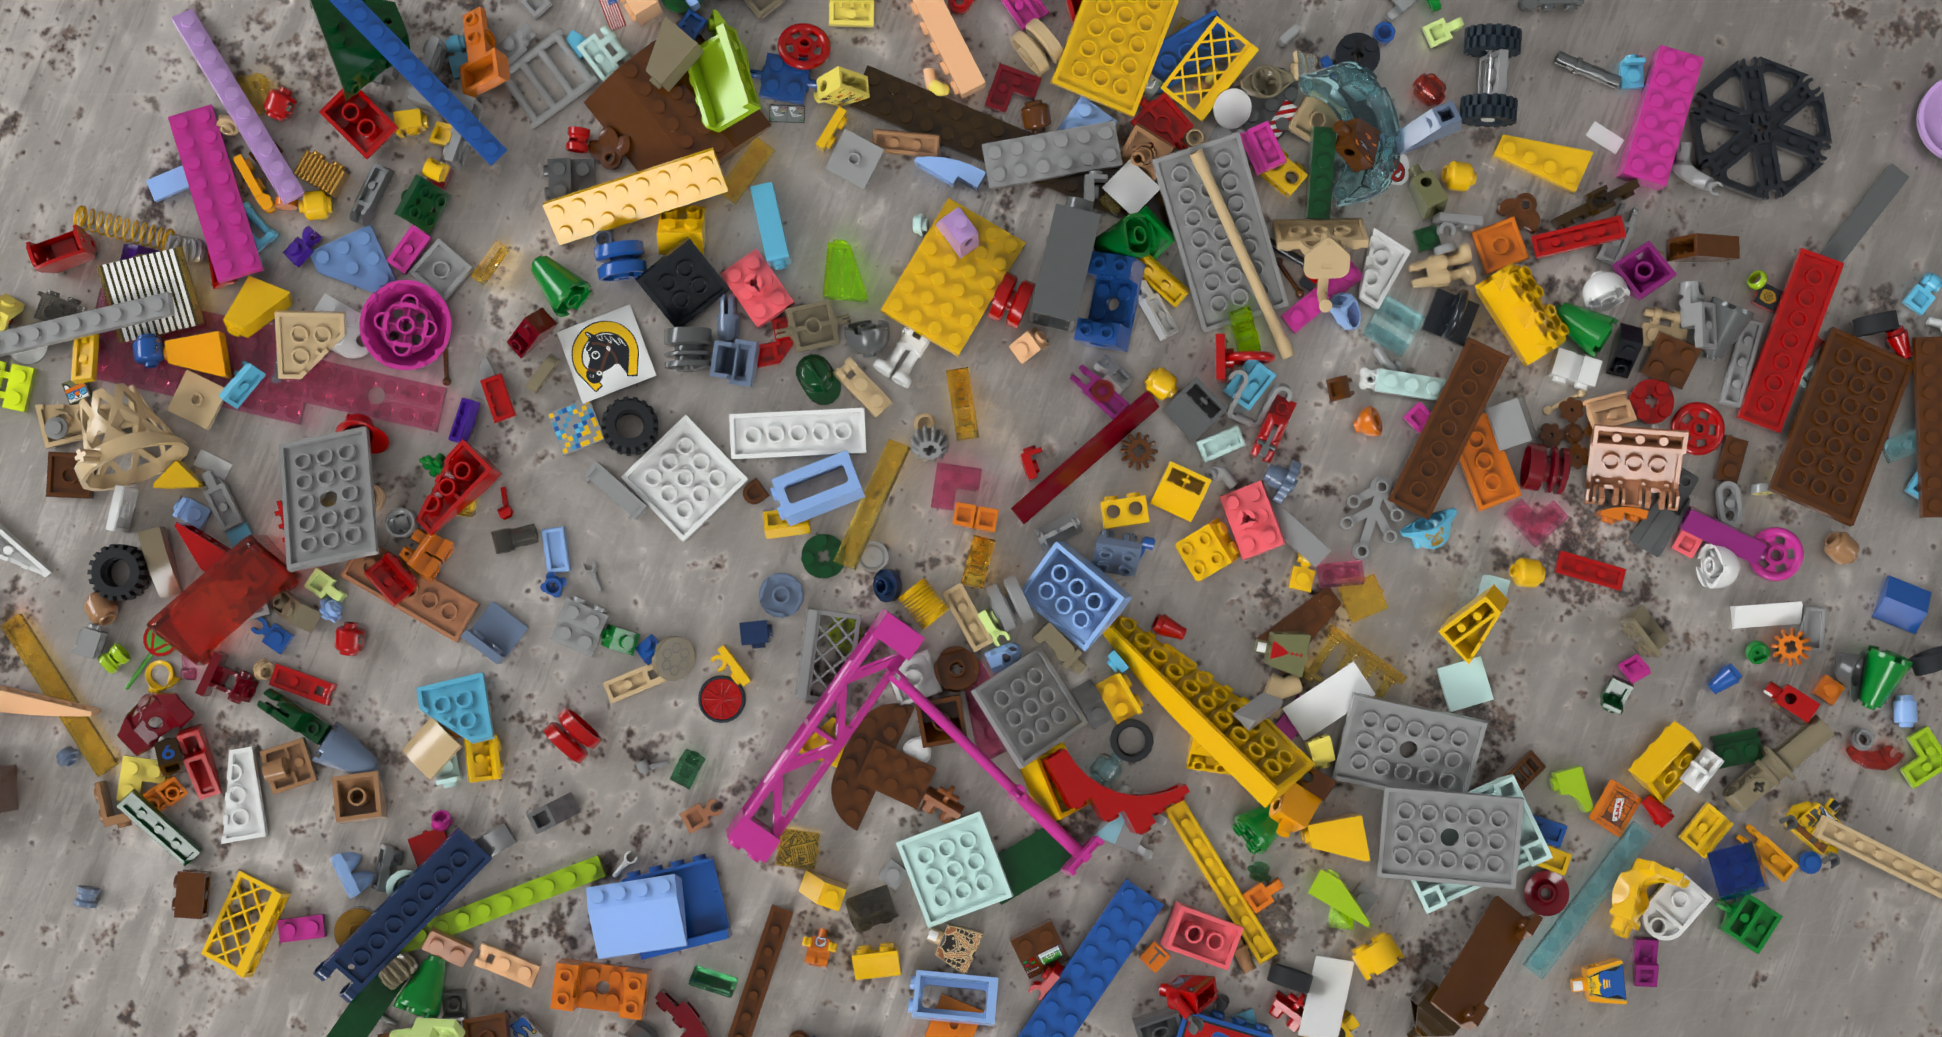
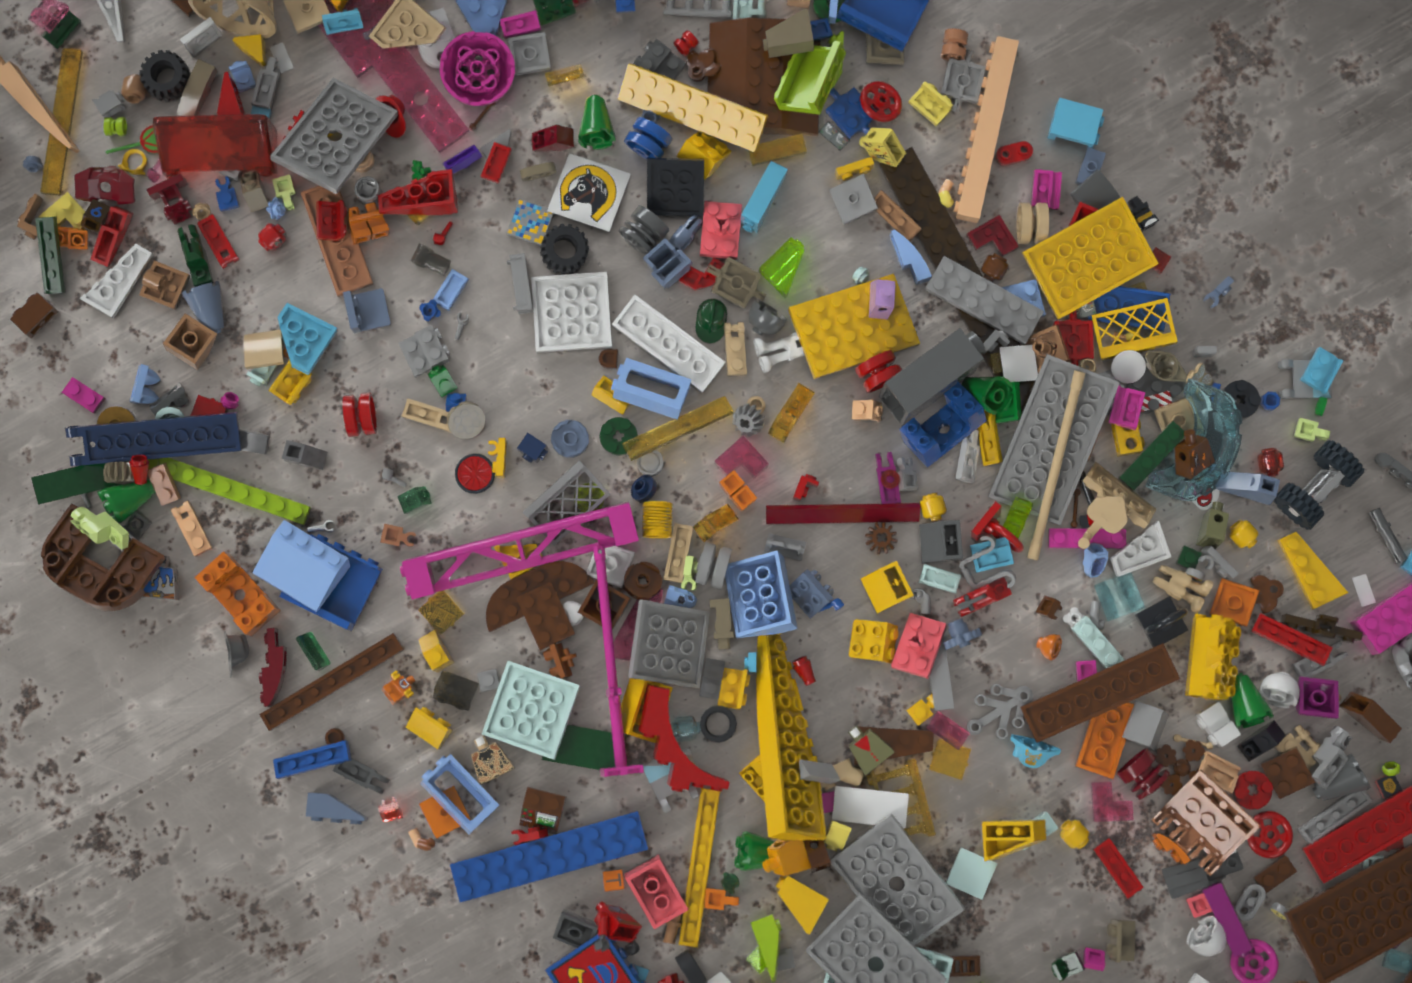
camera: 40 degrees right, 5 degrees down
yellow fence [201,871,291,978] -> none
yellow brick [1100,492,1150,529] -> none
none -> red cone [129,455,149,485]

